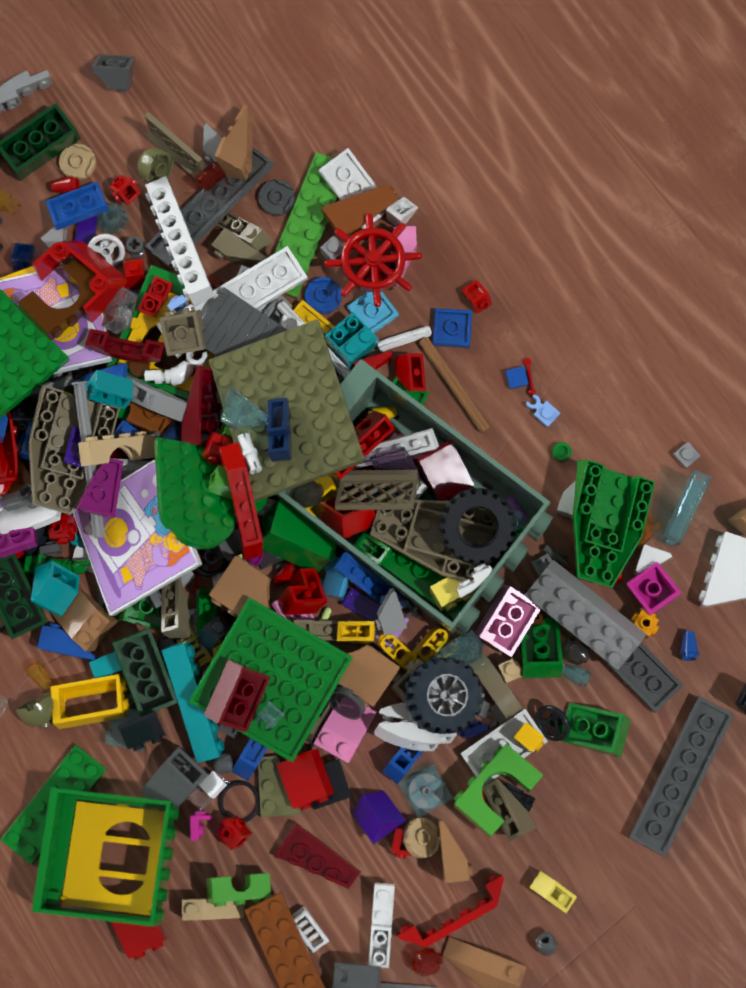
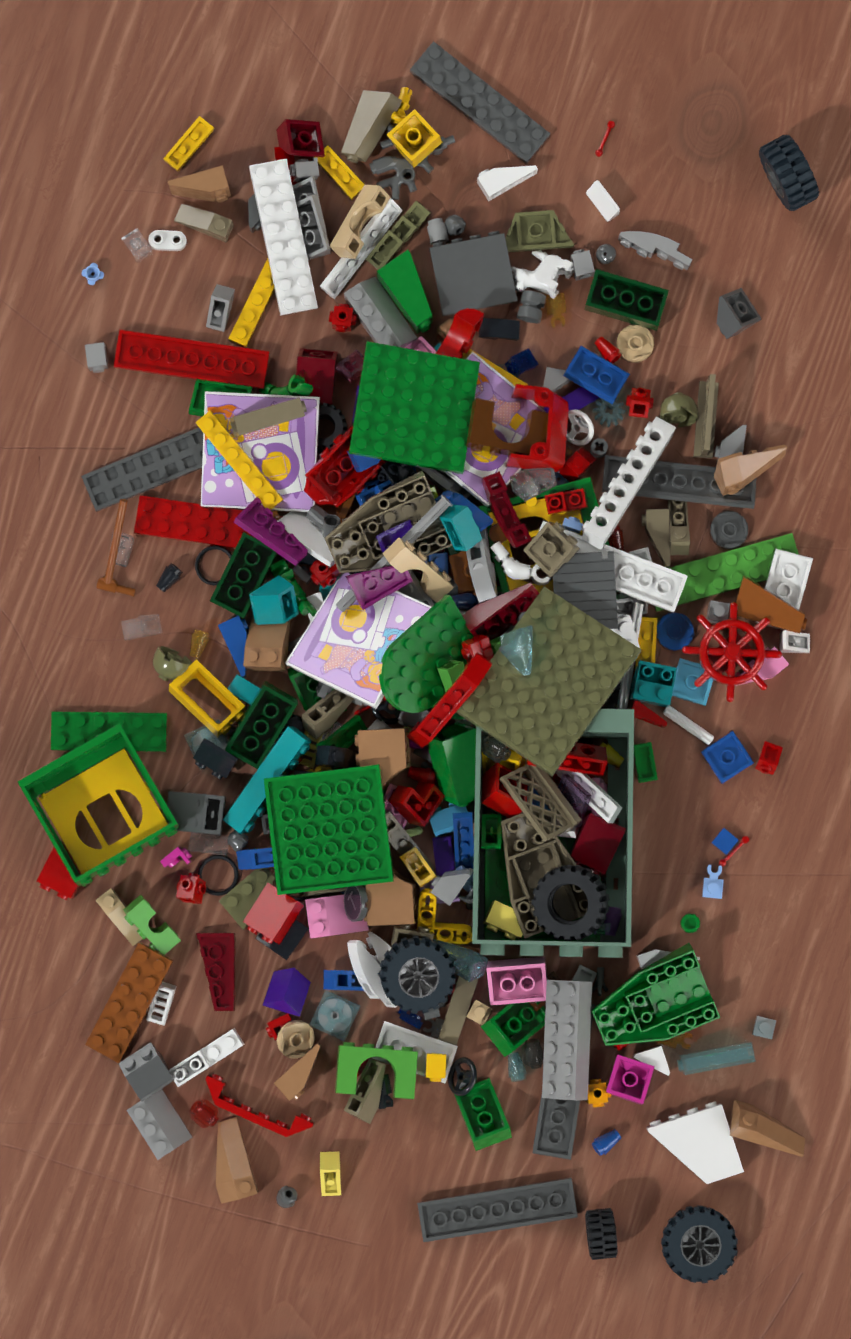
camera: 50 degrees right, 5 degrees up
clear red piece [196,161,226,192] -> none
white tile [199,771,227,800] -> none
dark red slope [204,659,271,733] -> none
white pin [237,433,262,474] -> none
clear light blue tile [257,701,285,729] -> none
dark blue slope [267,398,292,462] -> none
red slope [394,353,426,392] -> none
medium nougat axle [420,337,489,433] -> none
white slope [457,563,492,598] -> none

